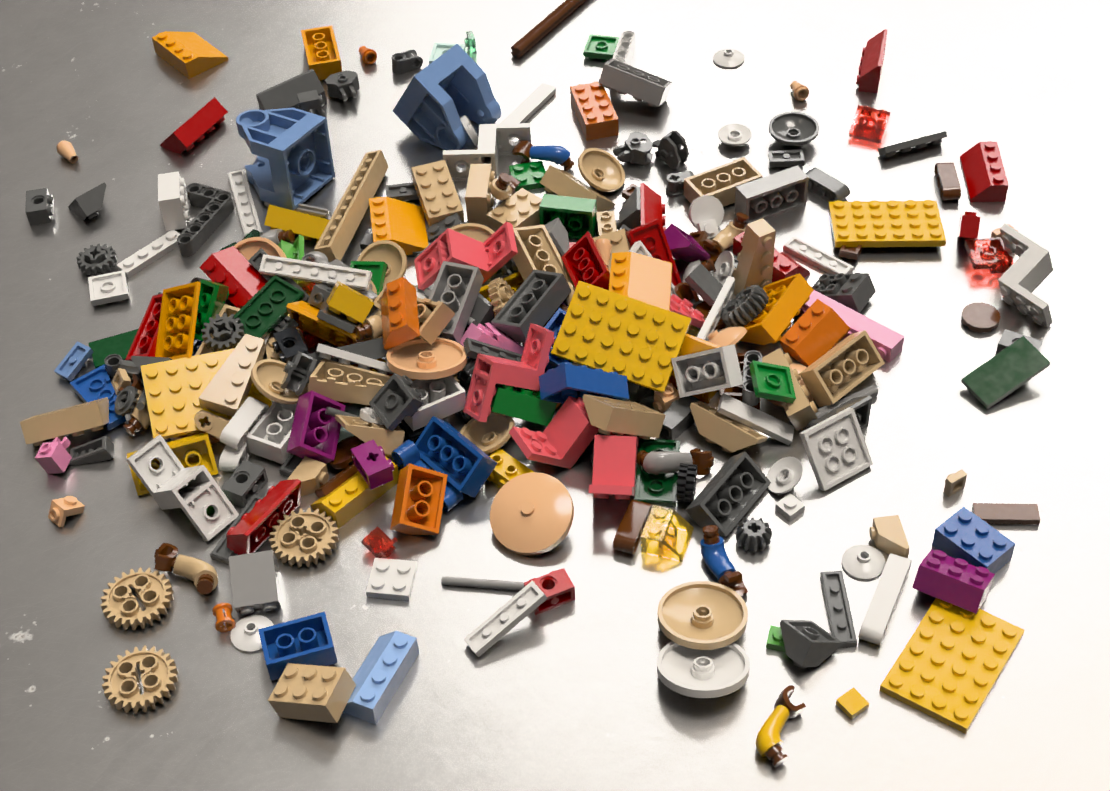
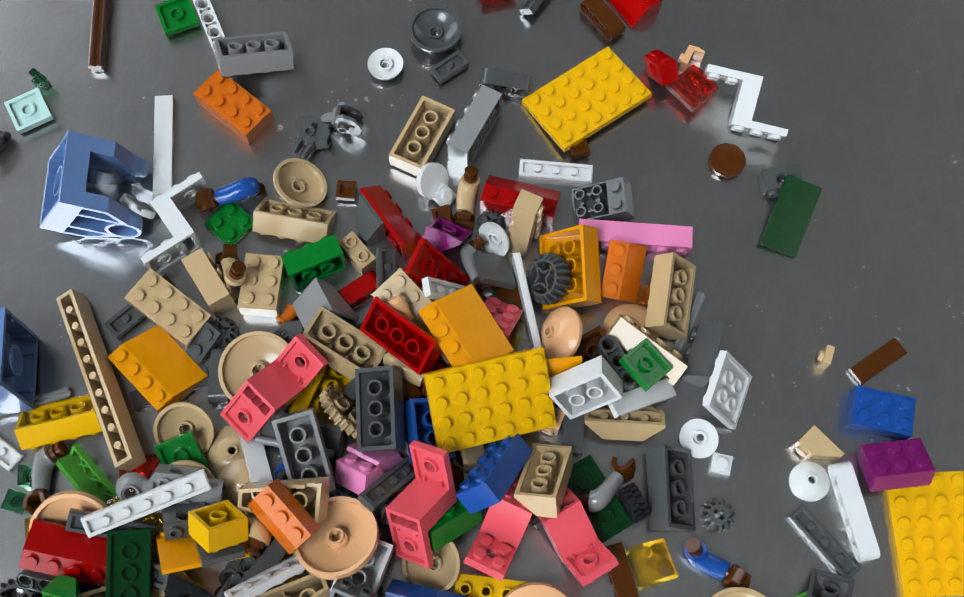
camera: 40 degrees left, 25 degrees up
dark grey piece [666,170,695,197] -> none

